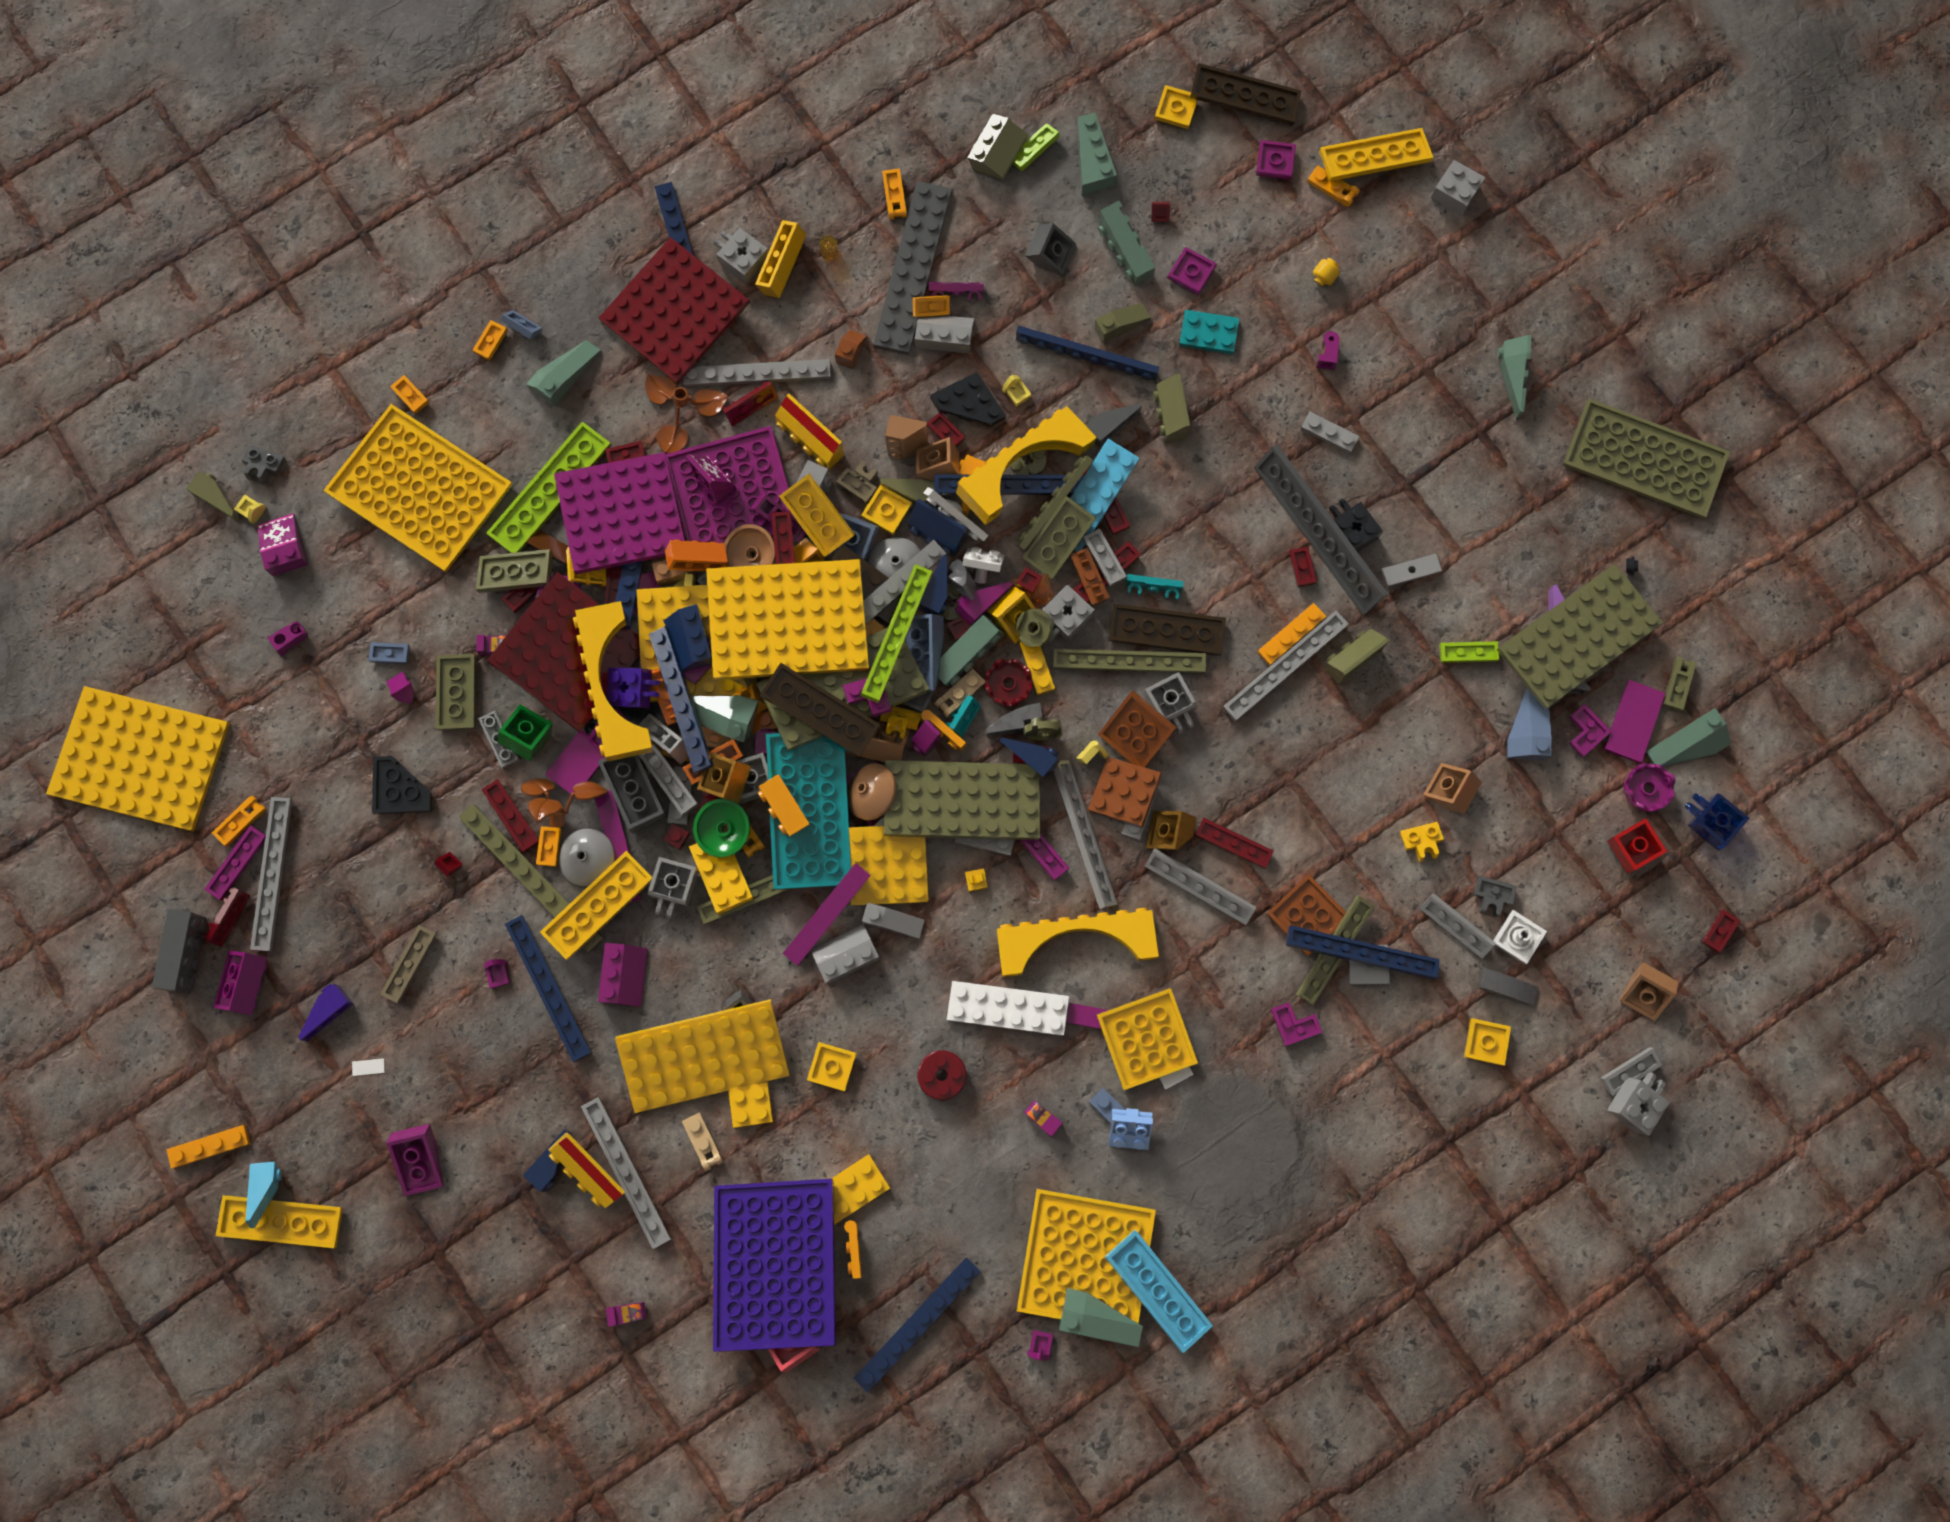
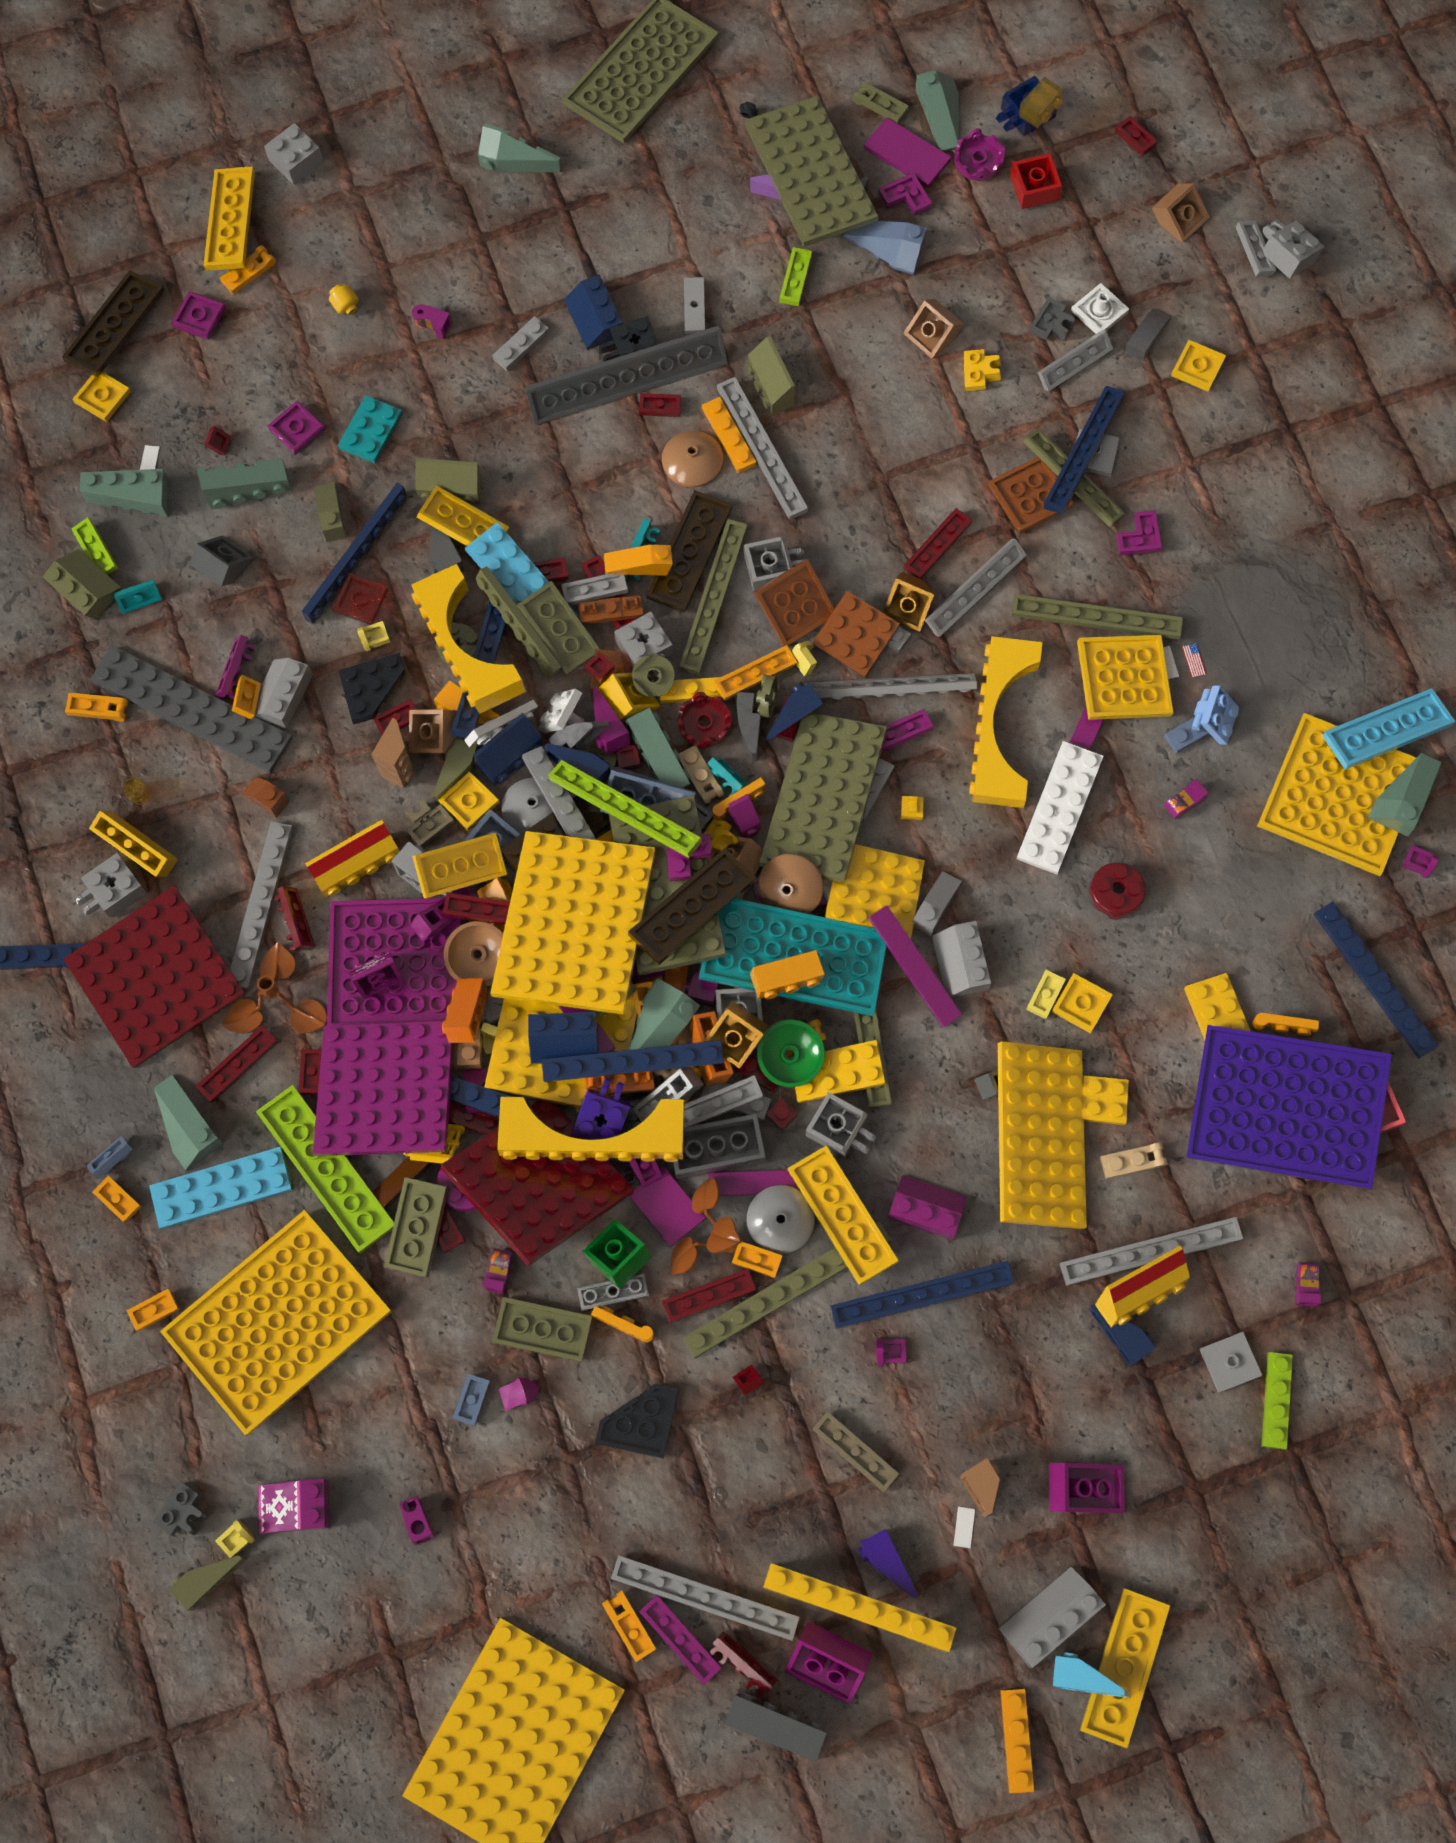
camera: 75 degrees left, 5 degrees down
none -> teal plate [114,579,162,614]
none -> white sticker [140,445,159,470]
none -> medium azure plate [149,1147,293,1230]
none -> dark red plate [196,1025,278,1103]
none -> clear red plate [332,573,388,625]
none -> yellow plate [417,485,509,546]
none -> dark blue slope [564,274,623,350]
none -> light orange plate [591,1305,654,1343]
none -> light orange slope [604,545,673,576]
none -> medium nougat dish [662,431,723,488]
none -> light orange plate [713,645,797,701]
none -> yellow arch [763,1563,956,1652]
none -> medium nougat slope [959,1458,1000,1518]
none -> light grey slope [998,1567,1106,1668]
none -> olive plate [1011,594,1183,640]
none -> clear yellow brick [1019,77,1064,128]
none -> light yellow plate [1026,970,1066,1019]
none -> sticker [1182,643,1206,677]
none -> light grey plate [1199,1332,1262,1393]
none -> lime plate [1261,1352,1293,1450]

